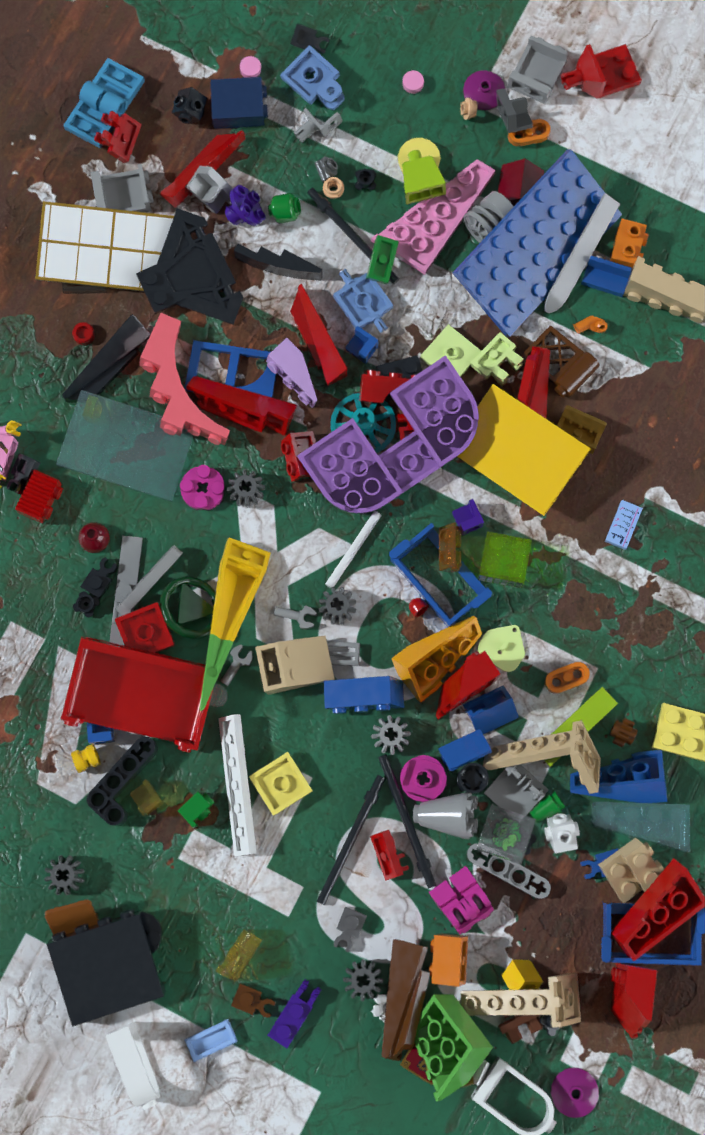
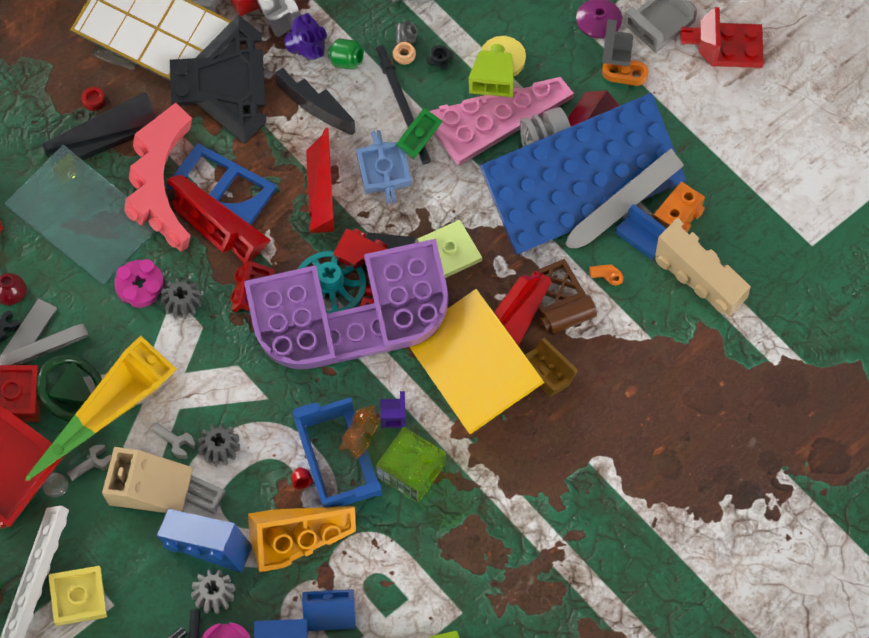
camera: 20 degrees right, 15 degrees down
lavender slope [266,338,317,408] -> none
white bar [325,511,382,588] -> none
blue panel [345,326,379,364] -> none
red wedge [436,651,500,720] -> none
light nougat plate [460,98,477,120] -> none
yellowish green plate [471,332,524,387] -> none
yellowish green piece [478,625,525,672] -> none
orange plate [545,662,590,694] -> none
light blue tile [605,500,643,550] -> none

